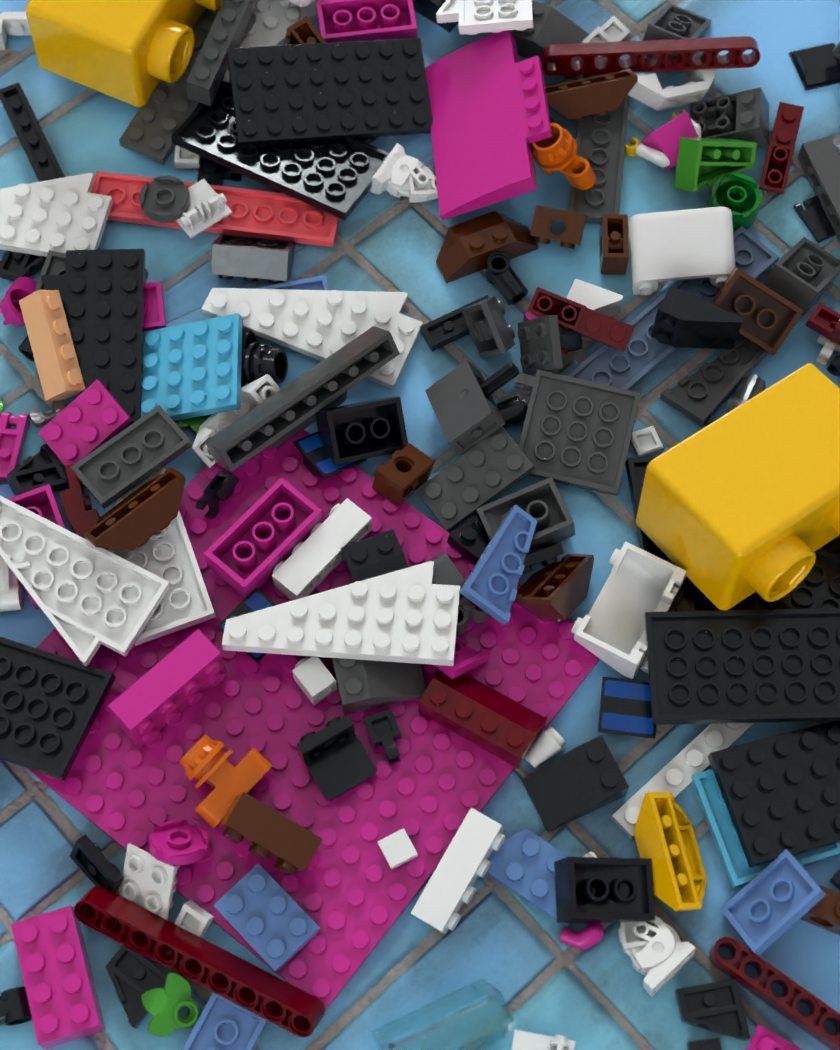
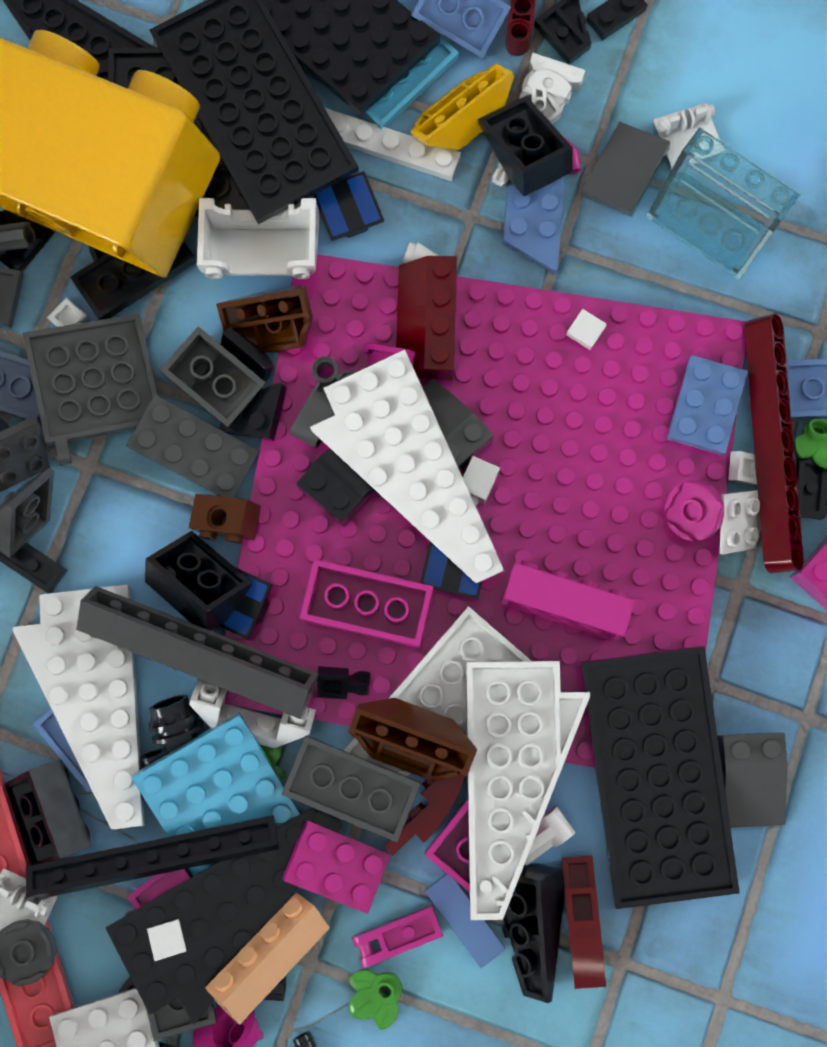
camera: 115 degrees left, 15 degrees up
black wing [6,444,69,496] -> none
flat silver piece [29,400,66,428] -> none
black plate [70,835,124,893] -> none
orange beam [179,733,273,828] -> none
reddish brown brick [219,792,322,875] -> none
white brick [272,498,373,601] -> none
black bracket [297,715,377,801] -> none
black plate [363,709,401,765] -> none
white brick [411,808,506,935] -> none
dark grey piece [425,360,519,454] -> none
medium blue wing [459,504,537,625] -> none
black brick [496,396,528,428] -> none
black slope [522,735,629,832] -> none
none -> black plate [26,815,279,901]
none -> white tile [147,919,187,961]
none -> dark grey tile [581,122,670,217]

